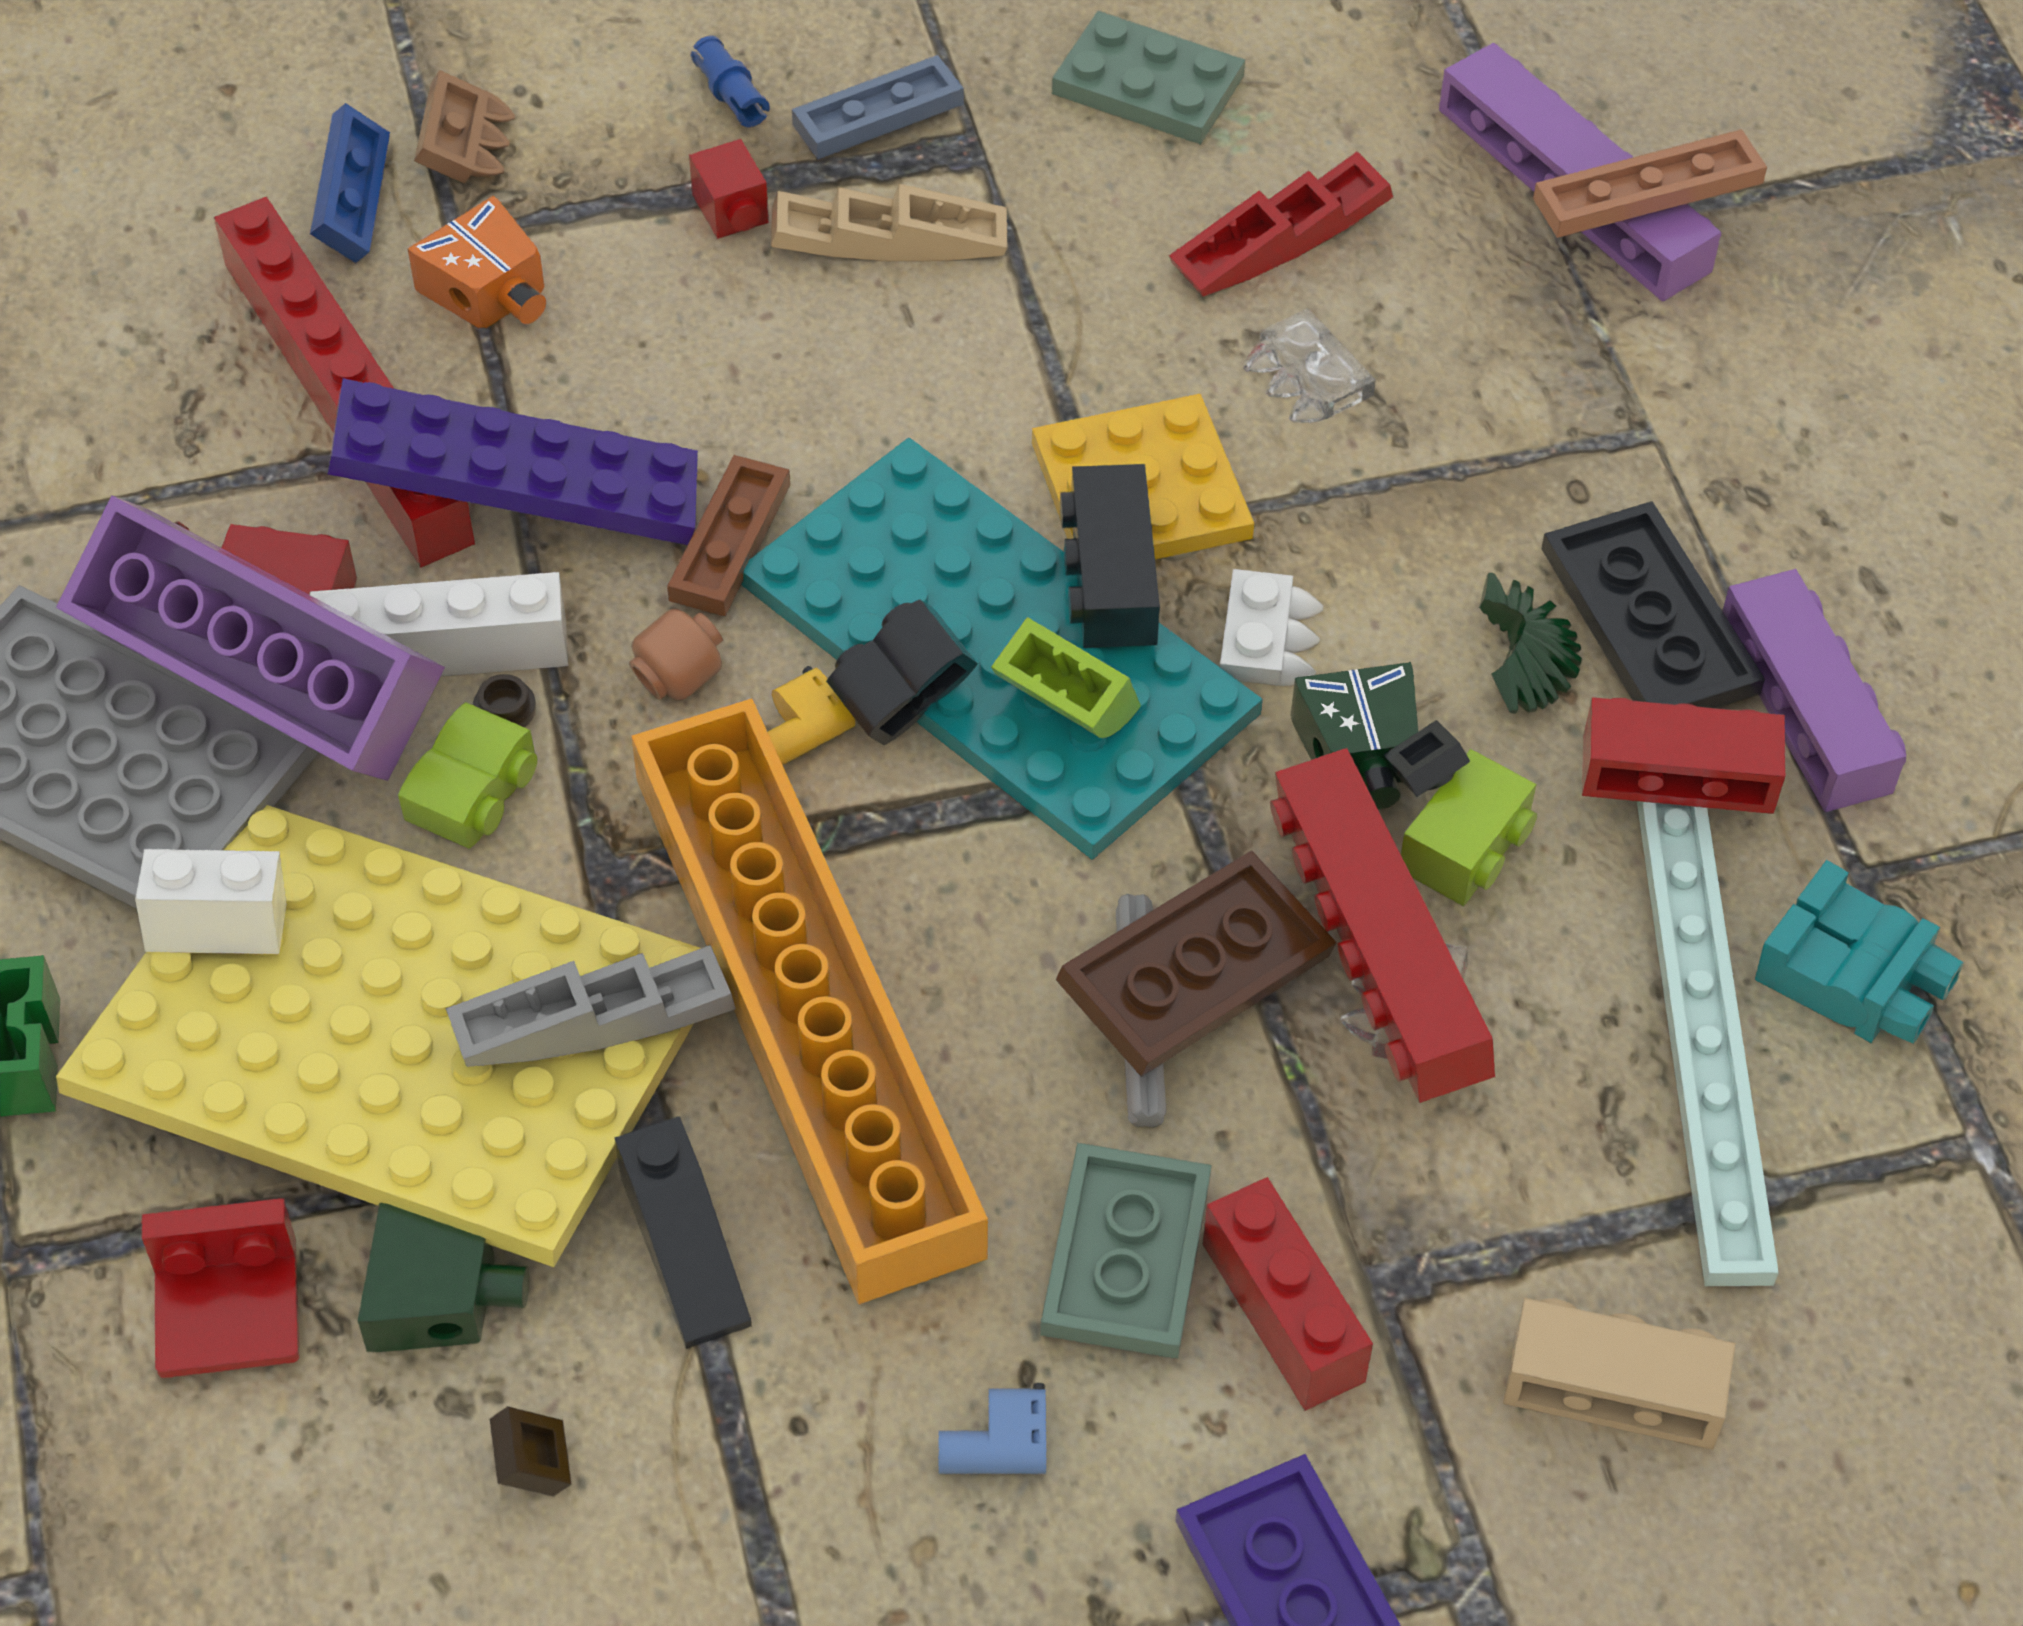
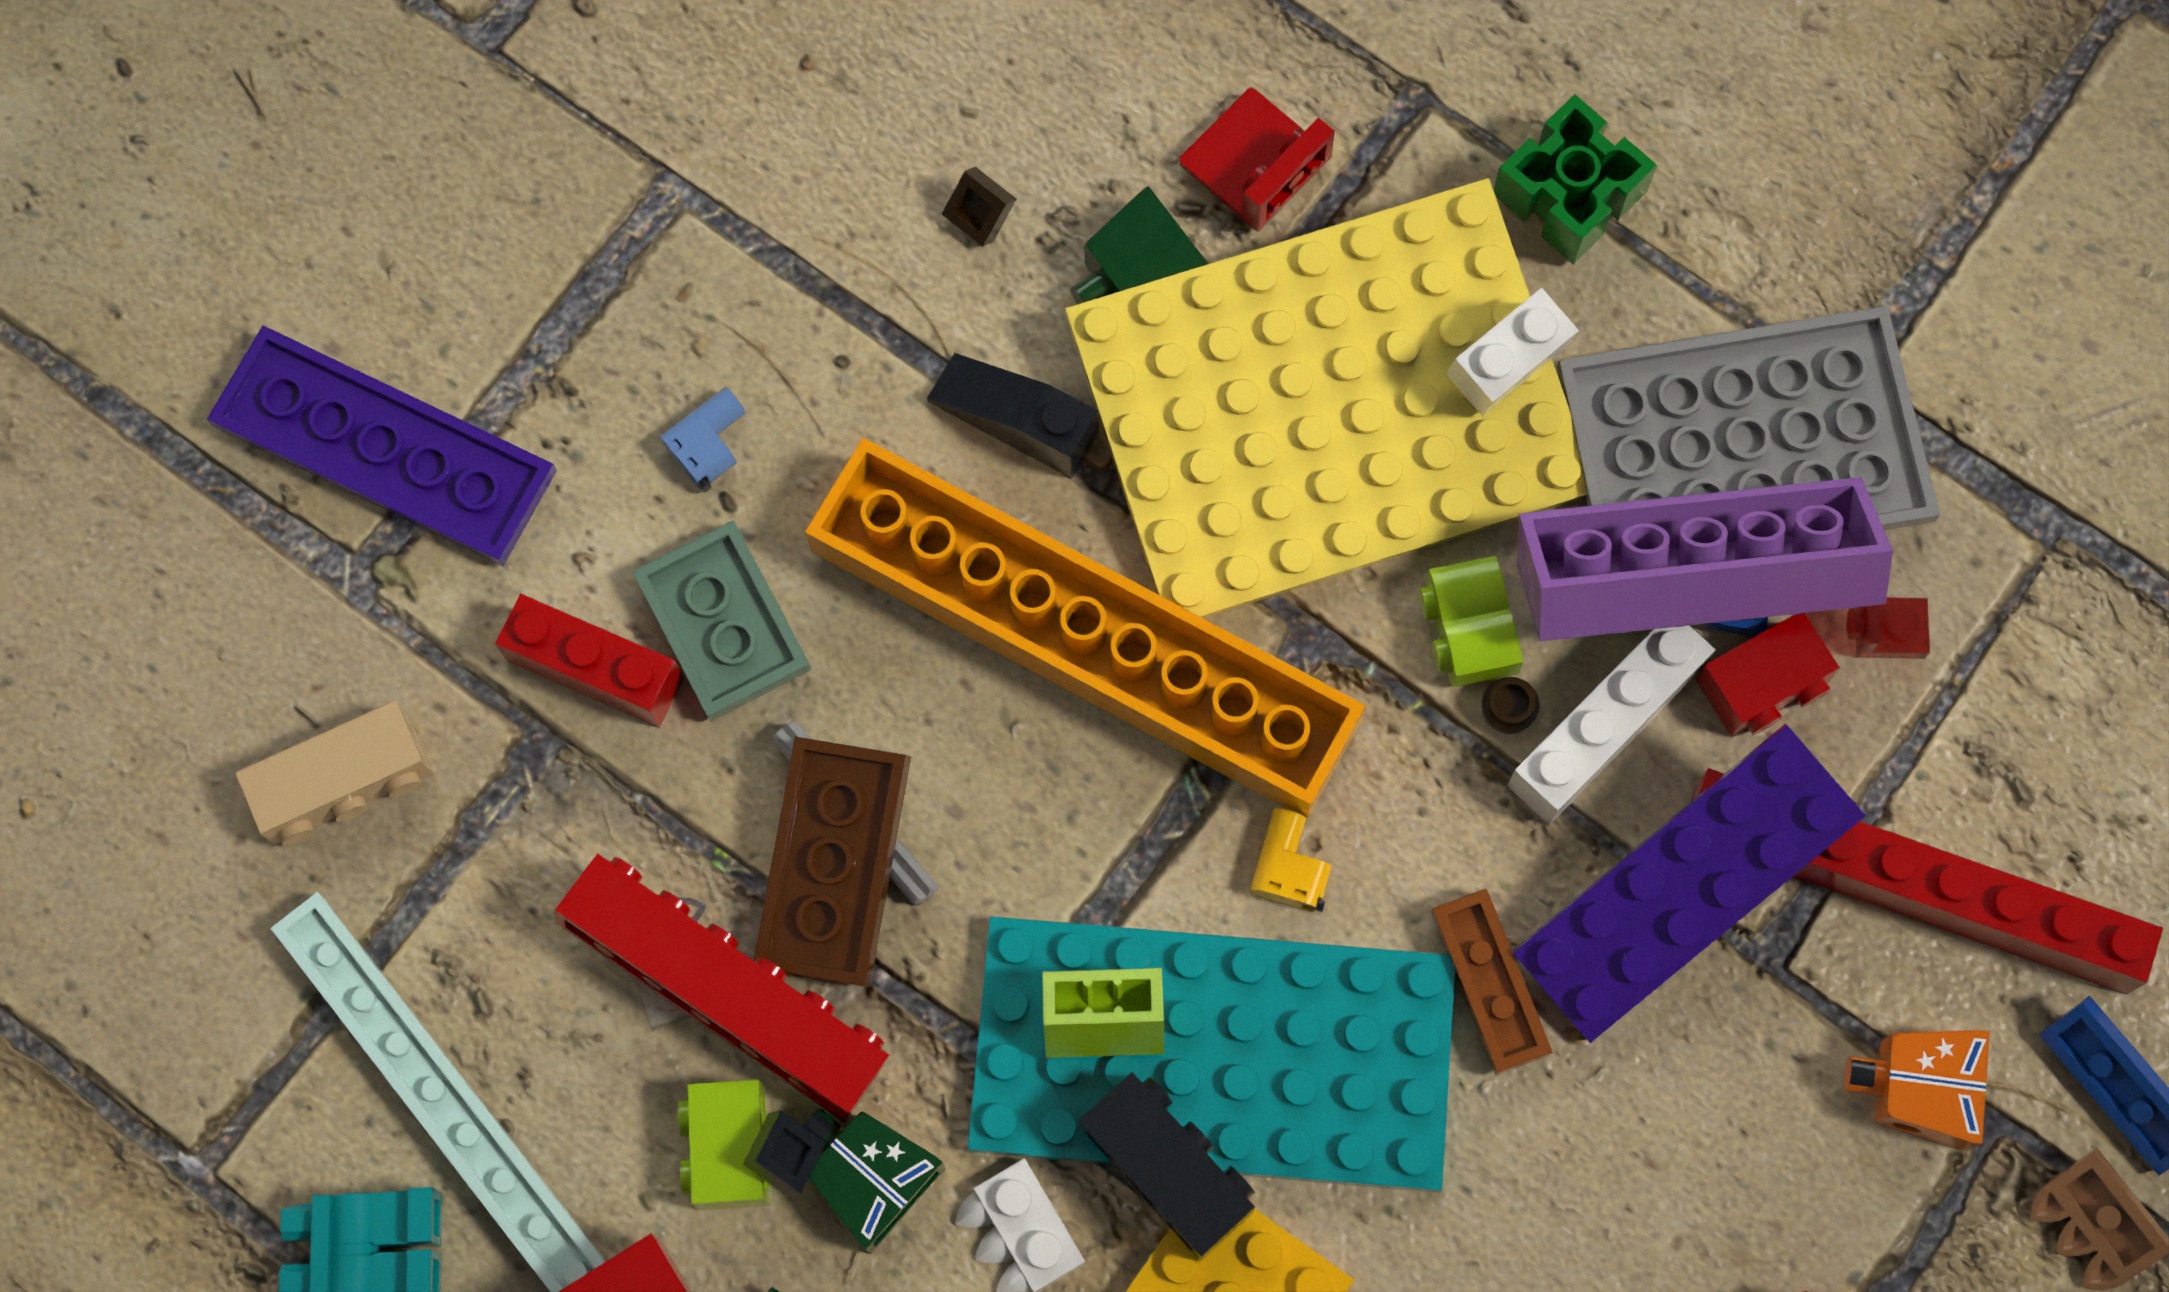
camera: 145 degrees right, 20 degrees up
light grey slope [446,945,736,1067] -> none
nougat head [629,609,723,701] -> none
black brick [826,599,978,745] -> none

